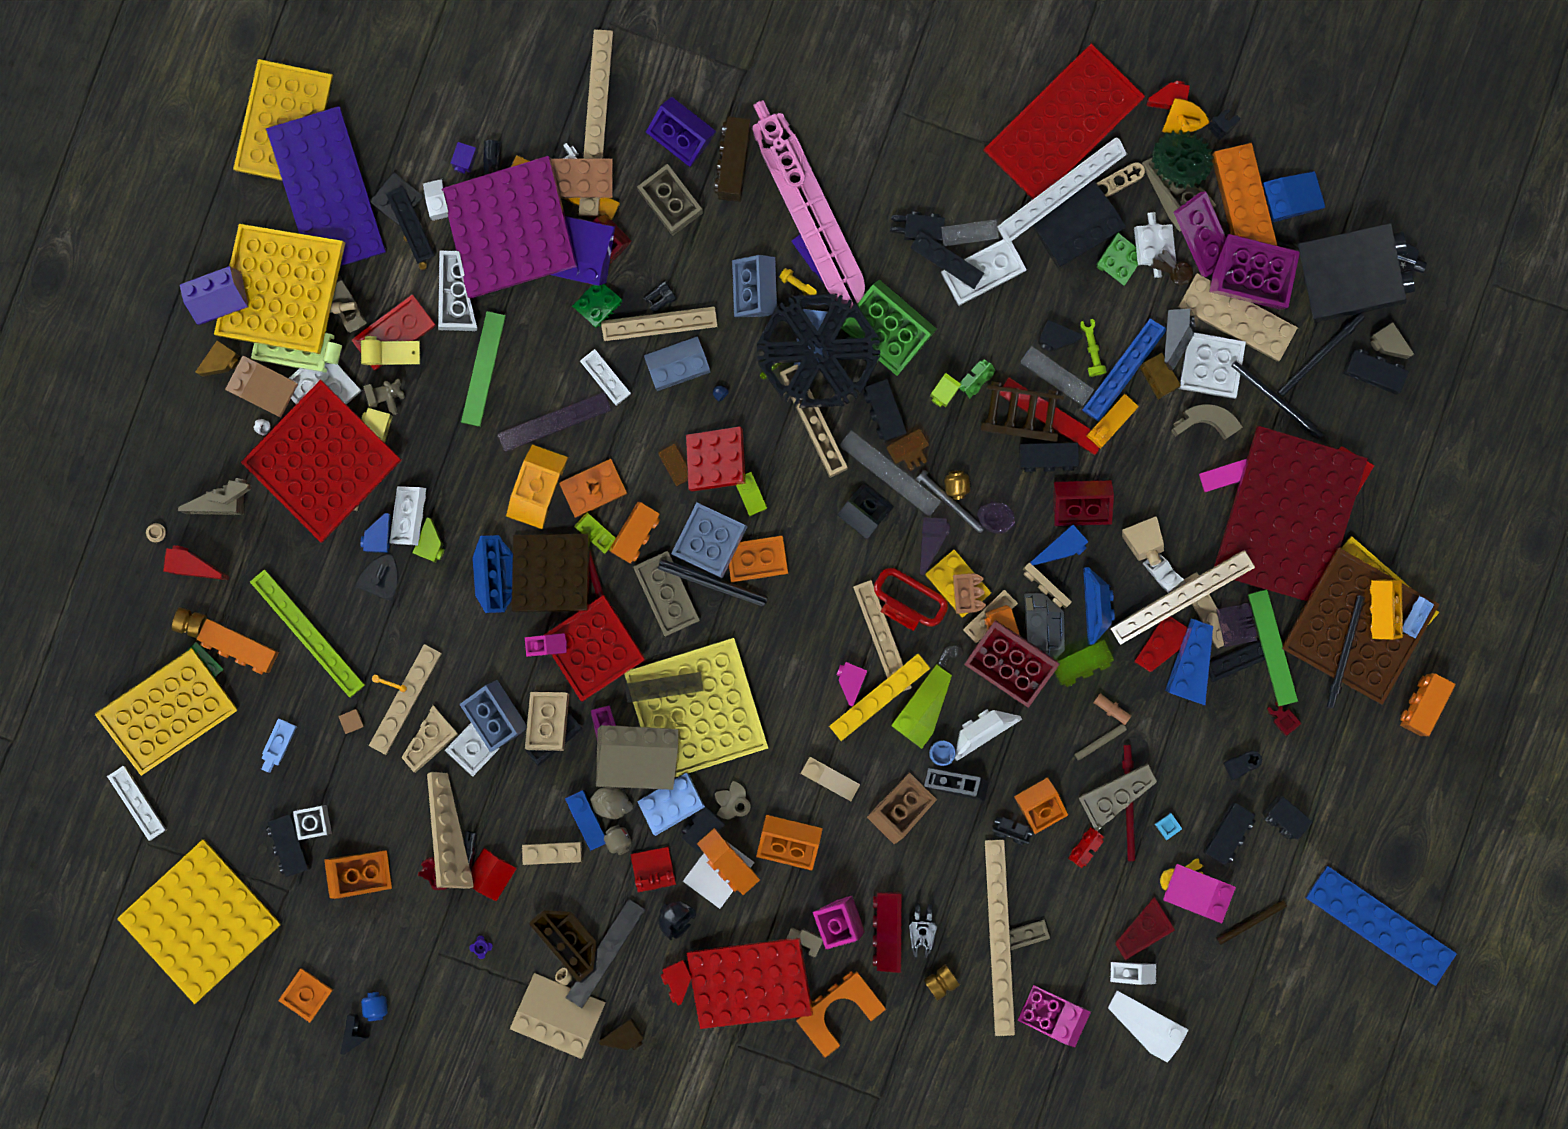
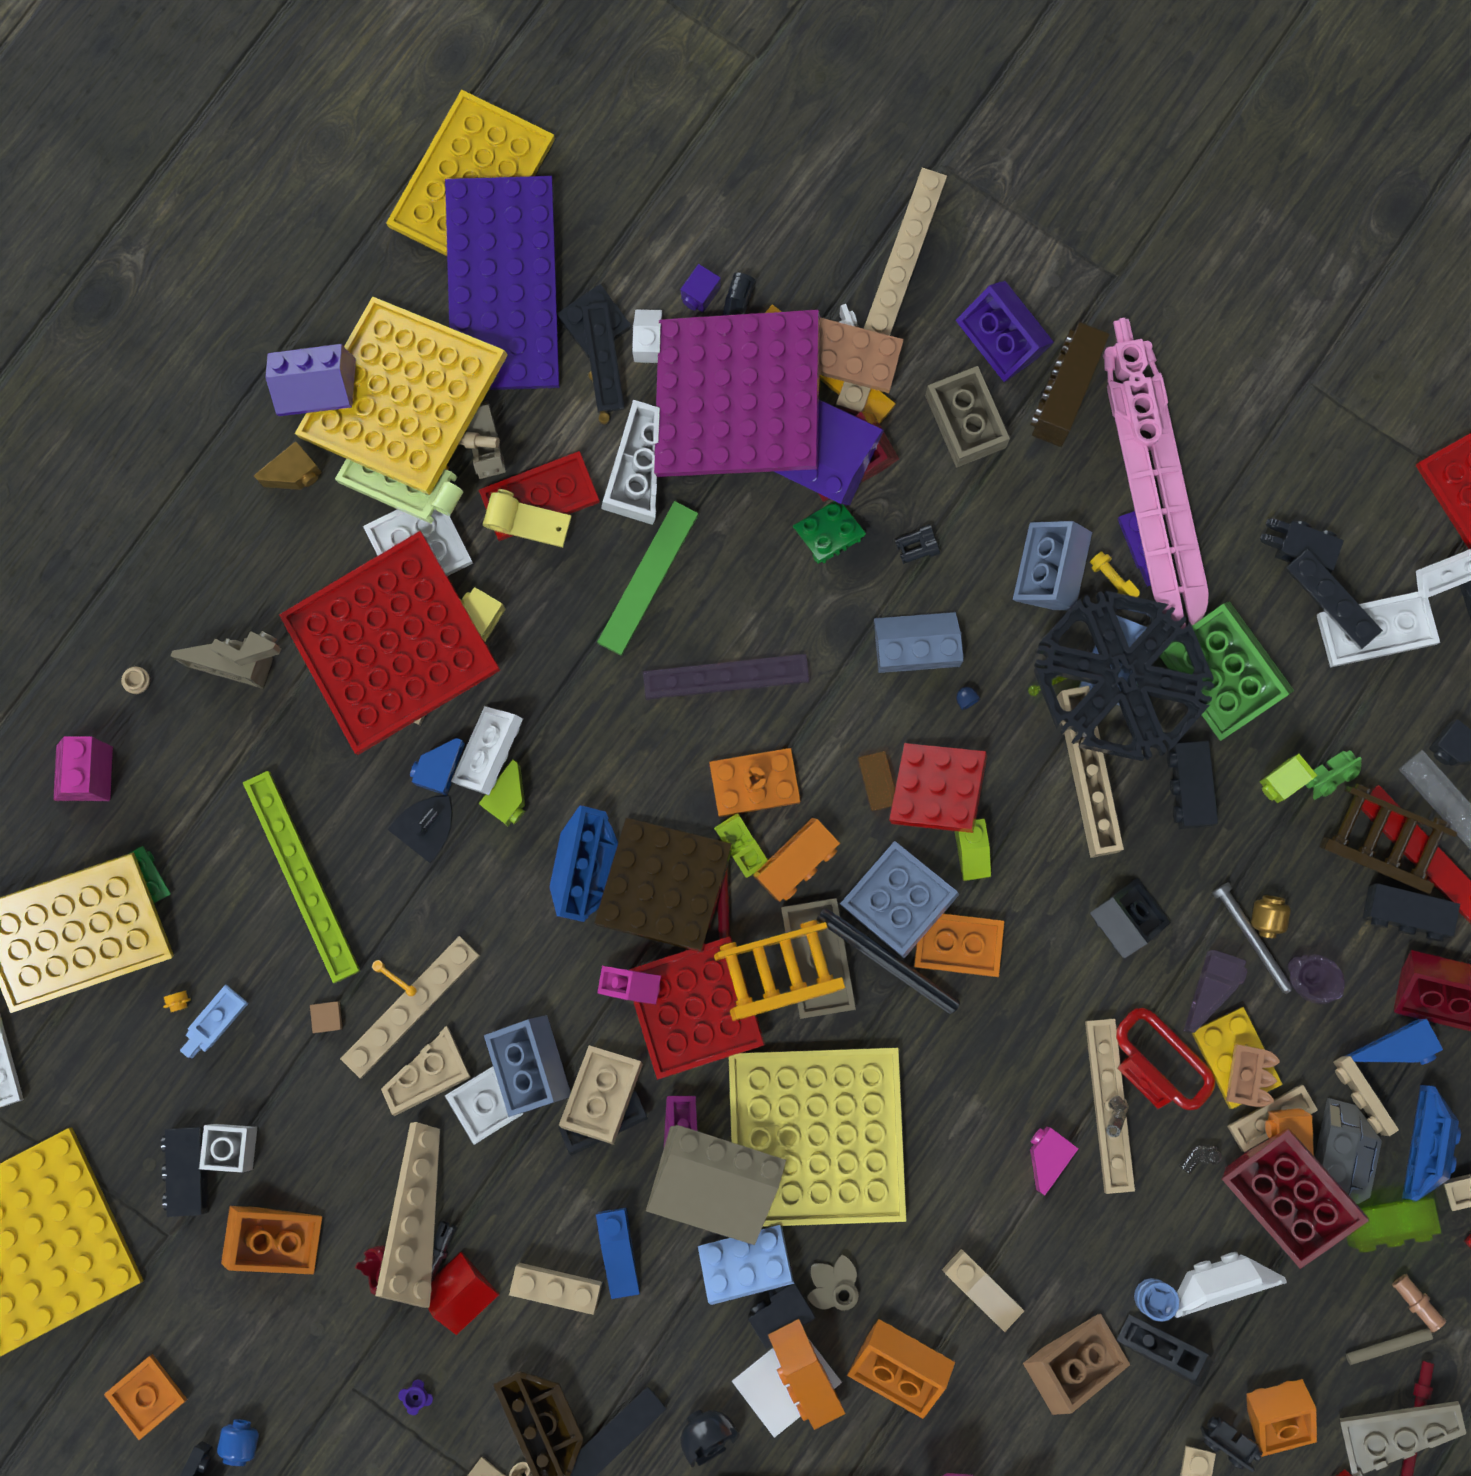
camera: 15 degrees right, 5 degrees down
red slope [164,546,229,580] -> none
pearl gold wheel [172,607,207,638] -> none
orange brick [196,619,279,674] -> none
medium nougat slope [225,356,298,418] -> none
white hinge [253,419,270,435] -> none
dark tan piece [363,379,405,416] -> none
light orange slope [506,445,568,529] -> none
white plate [580,349,631,406] -> none
dark tan hair [590,787,633,819] -> none
tan plate [601,307,717,341] -> none
dark tan head [604,825,632,855] -> none
clear smoke tile [624,672,704,703] -> none
red hinge [630,847,676,892] -> none
yellow plate [829,653,931,741] -> none
clear plate [839,431,941,517] -> none
clear orange hinge [886,429,929,471] -> none
lime wedge [891,664,952,749] -> none
clear plate [941,219,999,246] -> none
none -> dark pink slope [54,737,113,801]
none -> light orange plate [163,991,191,1012]
none -> light orange fence [714,920,845,1021]
none -> clear smoke arm [1106,1095,1129,1137]

